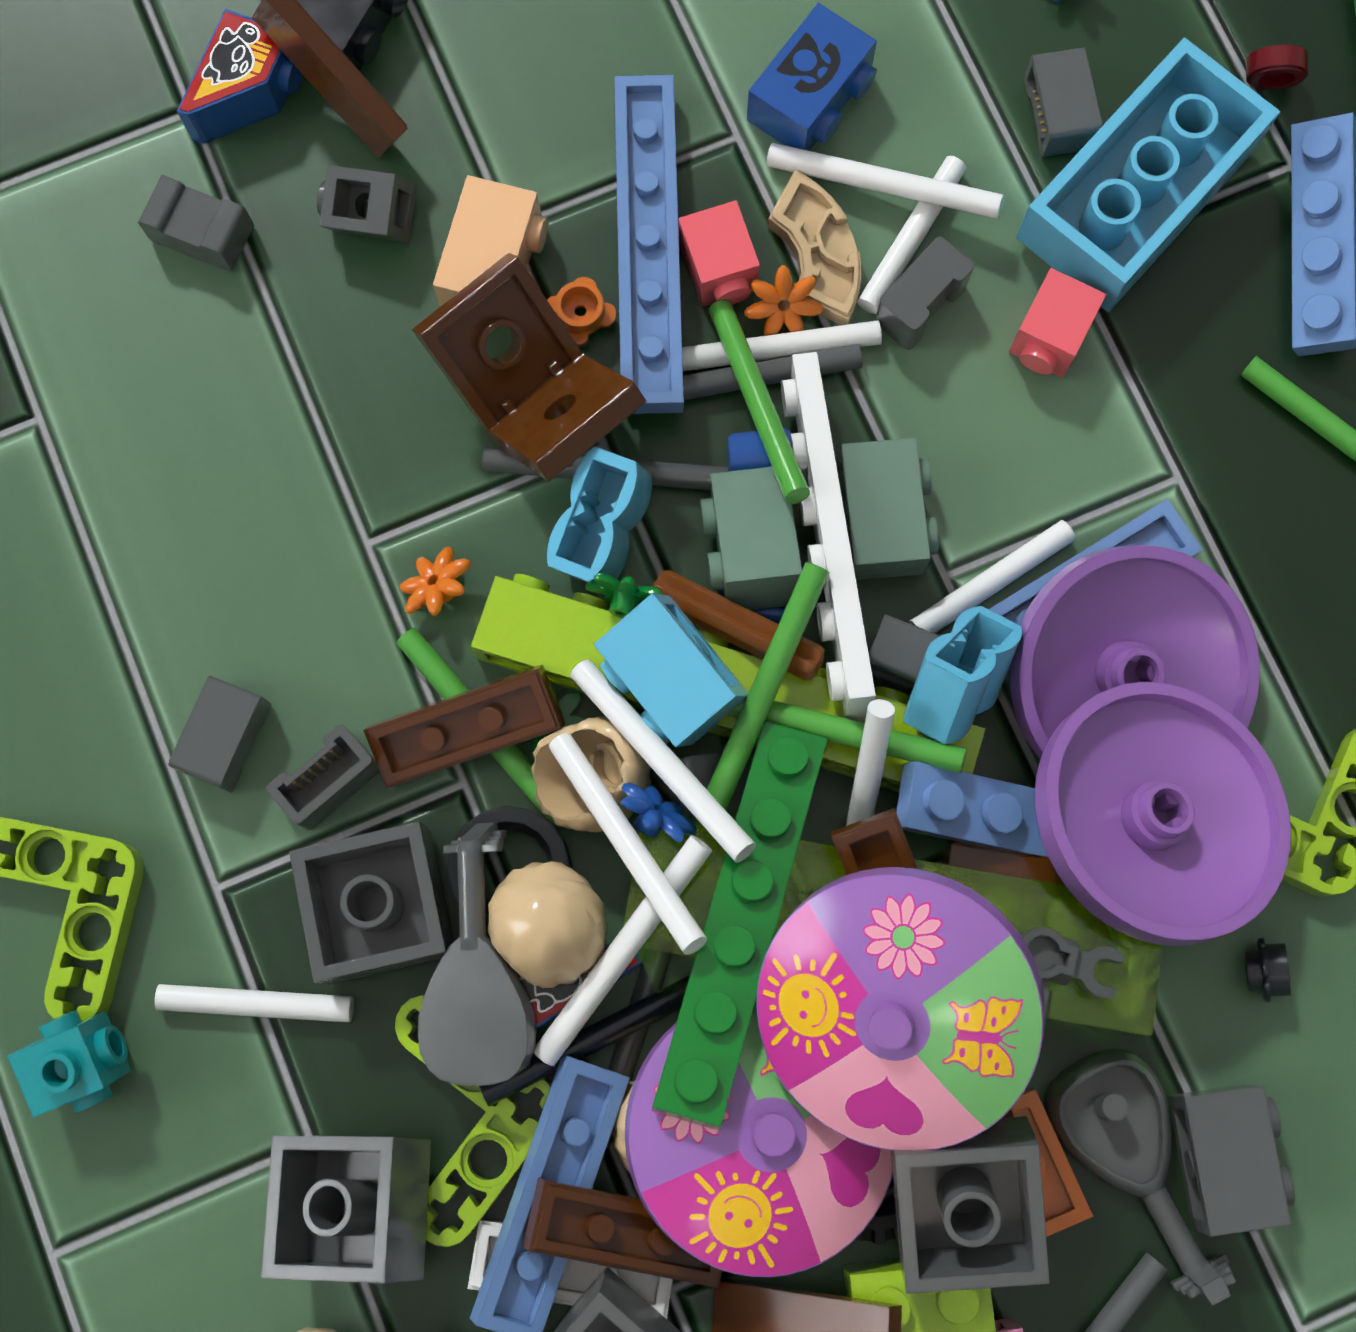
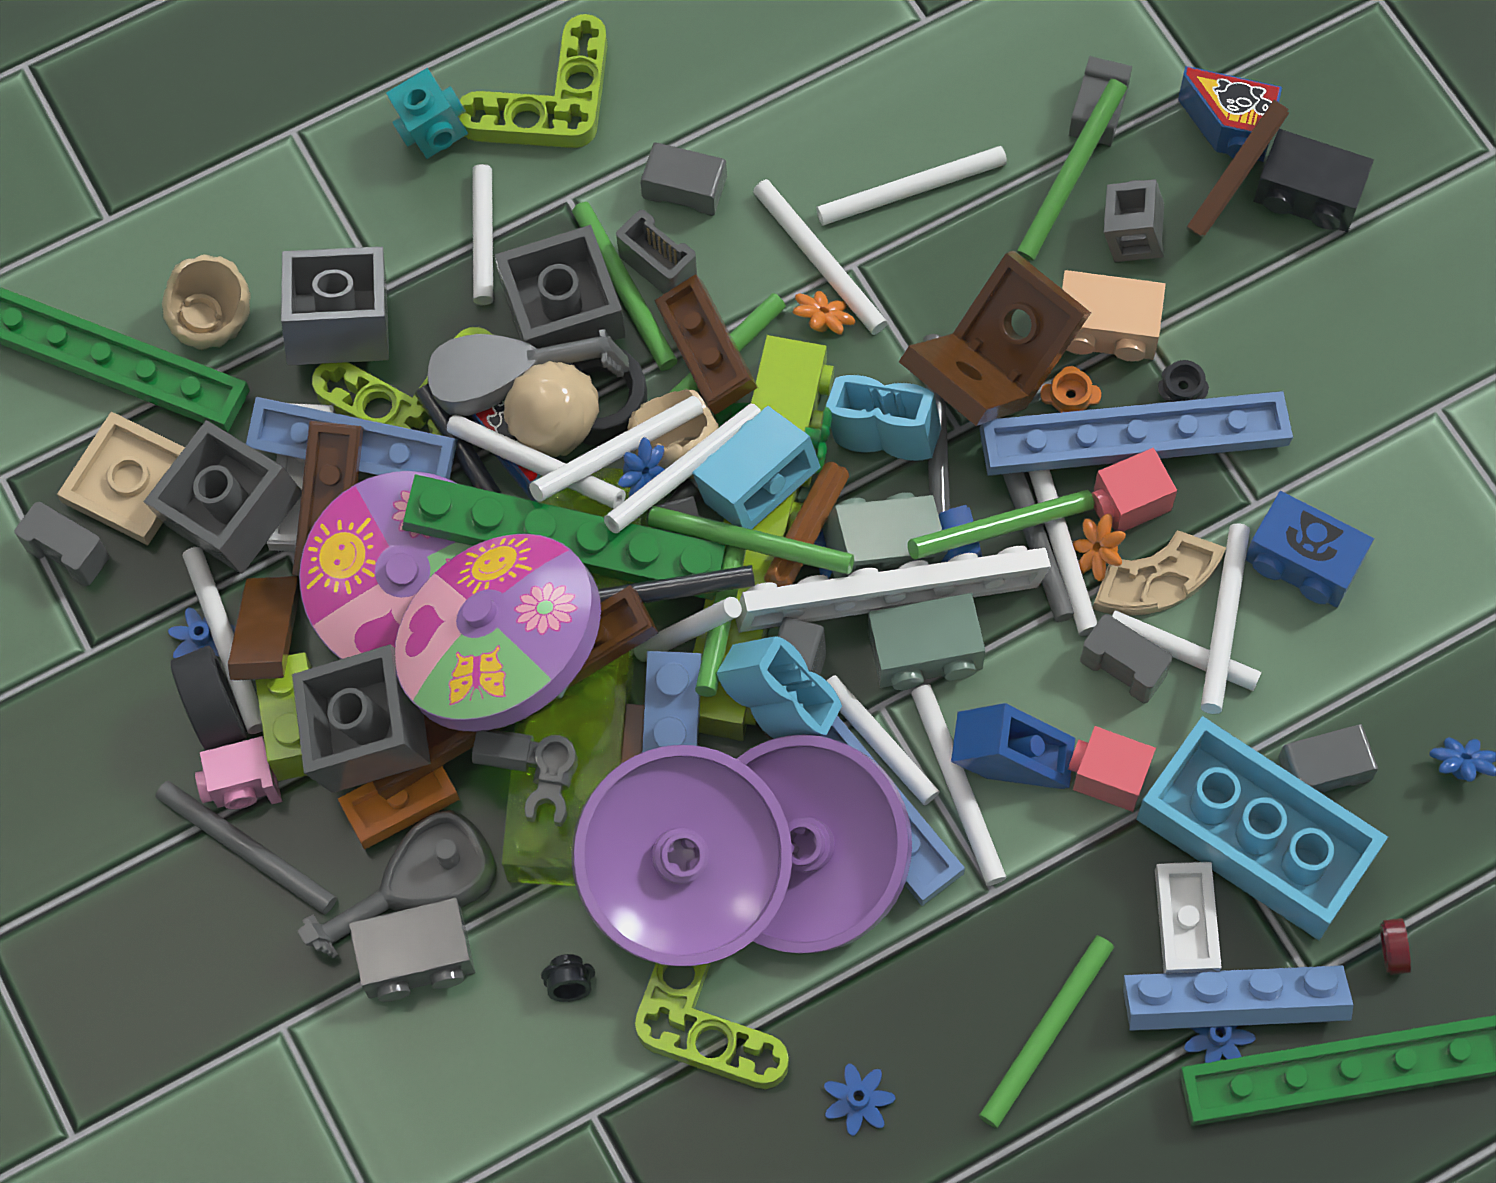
camera: 85 degrees right, 10 degrees down
none -> bright green bar [572,202,678,371]
none -> black piece [598,565,755,603]
none -> white bar [753,179,888,335]
none -> white piece [816,146,1007,226]
none -> white bar [911,685,1007,886]
none -> blue slope [951,703,1075,789]
none -> bright green bar [1017,79,1127,261]
none -> white plate [1155,862,1221,973]
none -> black plate [1158,360,1209,402]

